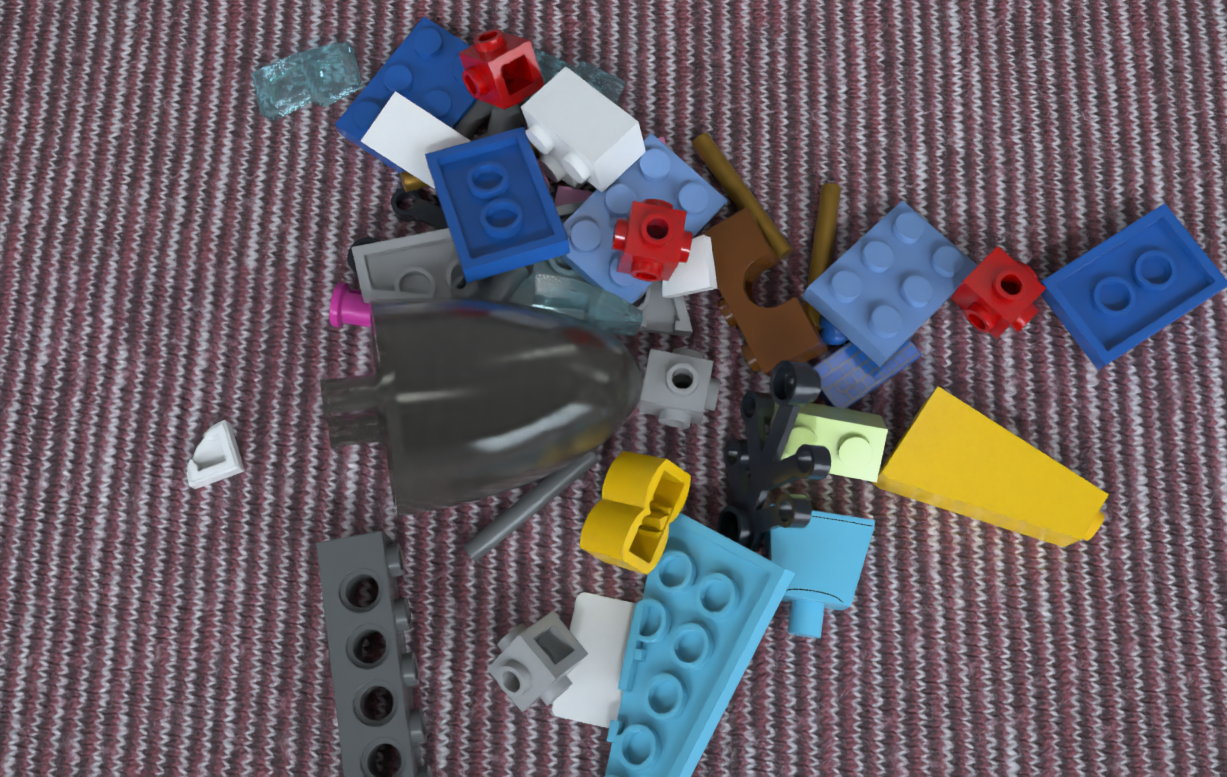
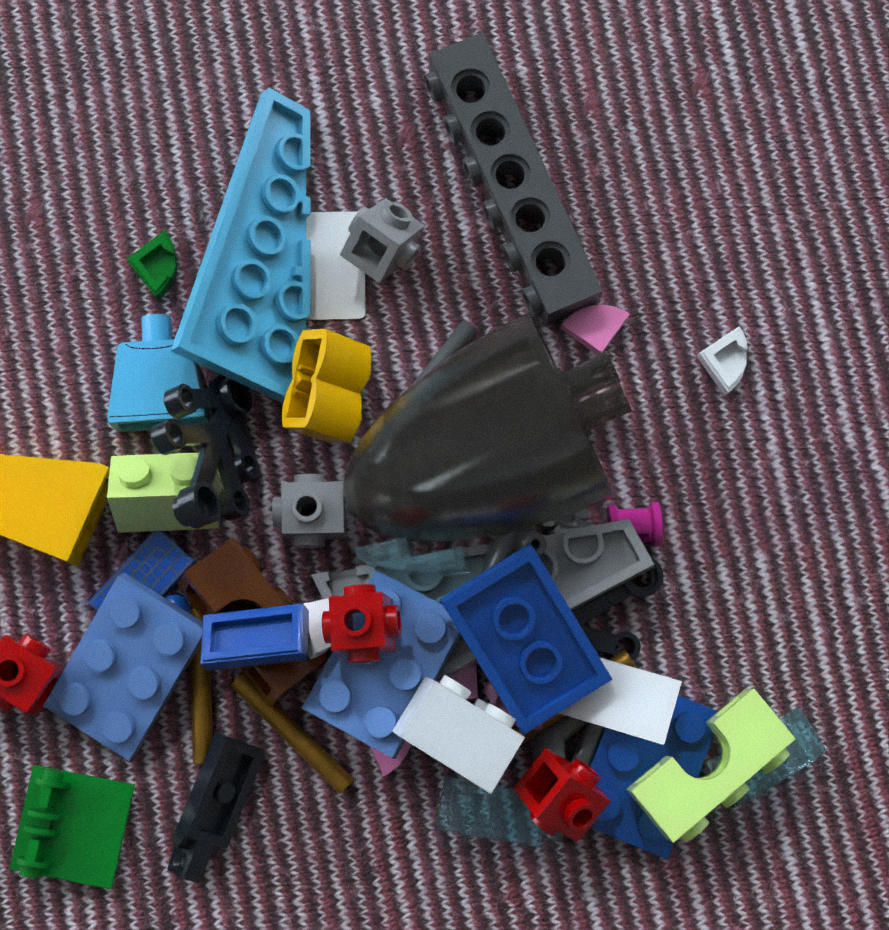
camera: 160 degrees right, 5 degrees up
none -> green hinge [9,765,135,889]
none -> green tile [126,230,178,301]
none -> black hinge [167,732,265,883]
none -> blue tile [200,604,309,671]
none -> bright pink tile [560,305,630,356]
none -> yellowish green arch [626,689,796,843]

